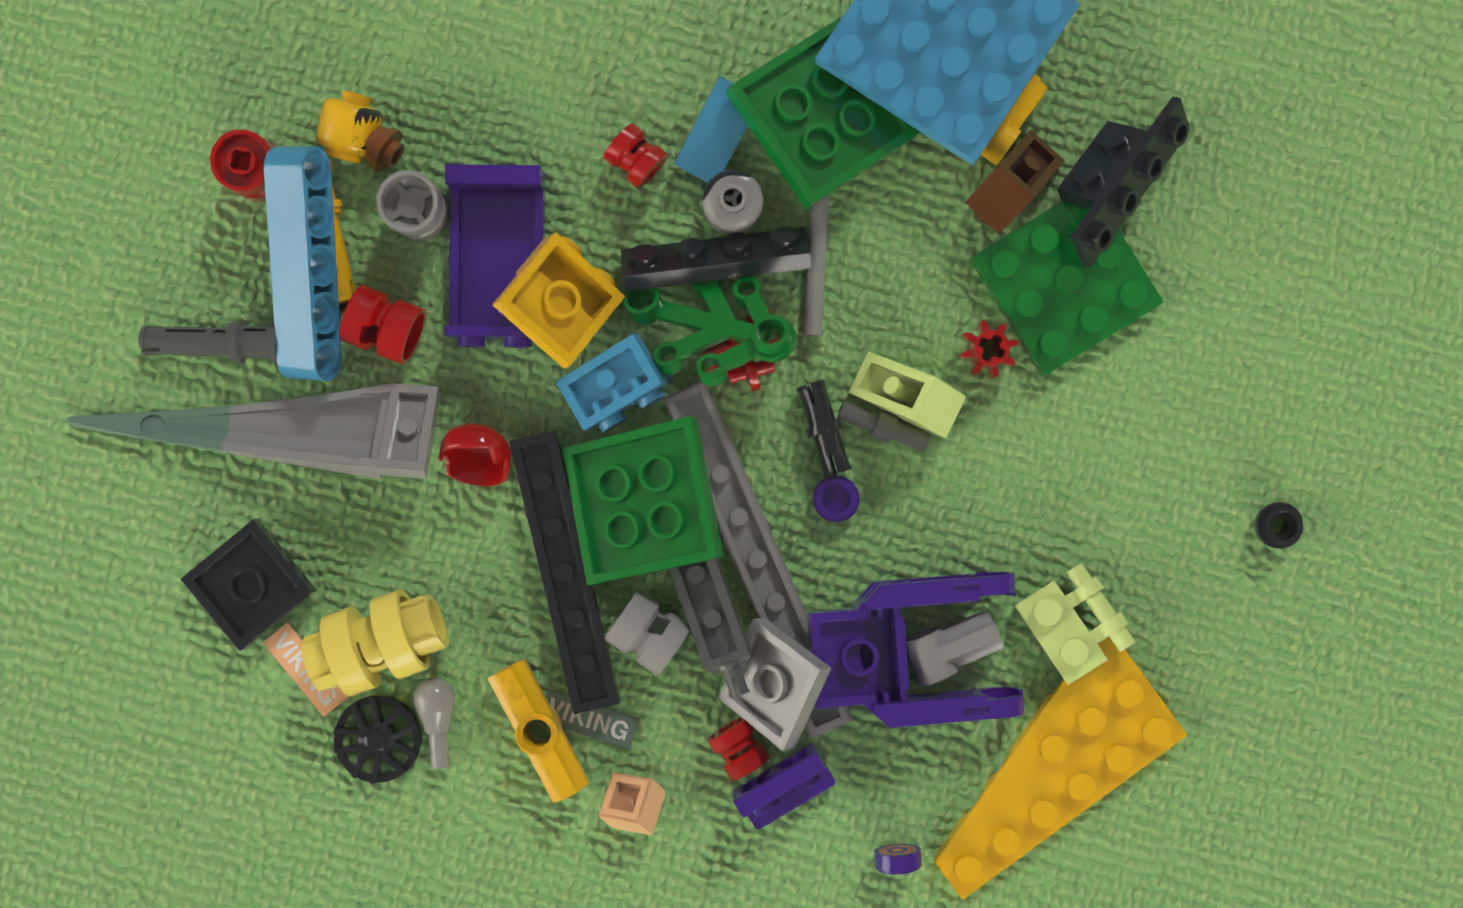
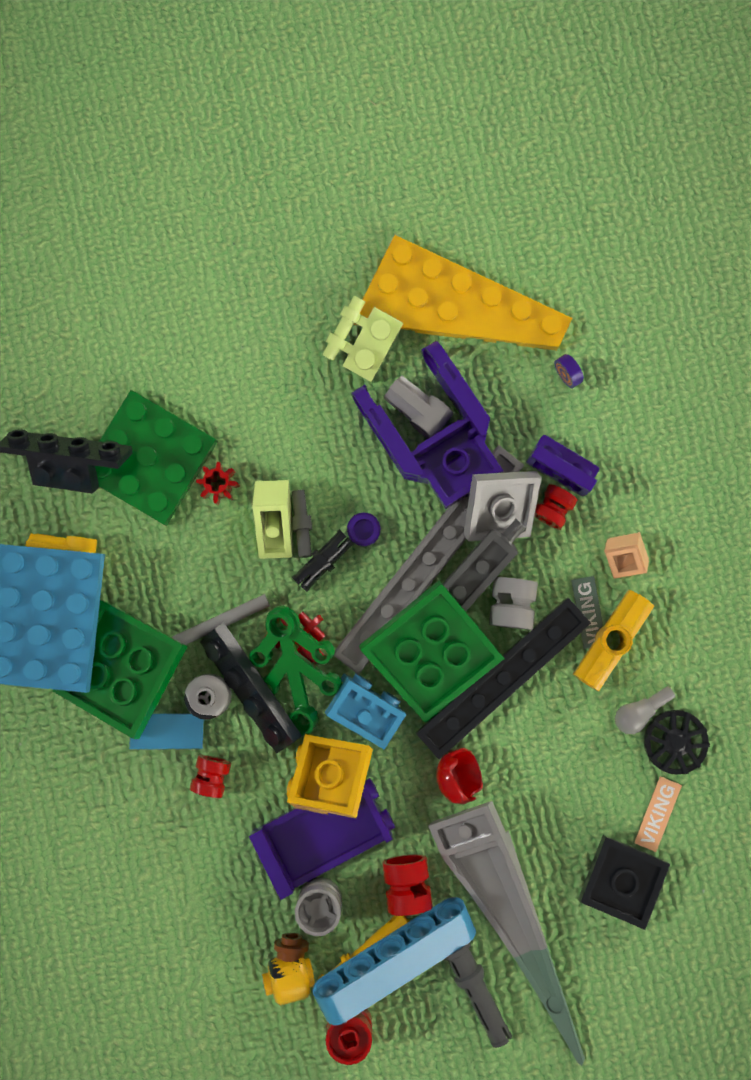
camera: 120 degrees left, 5 degrees down
light yellow piece [301,589,449,697] -> none
reddish brown slope [965,130,1065,234] -> none
black plate [1255,502,1303,549] -> none

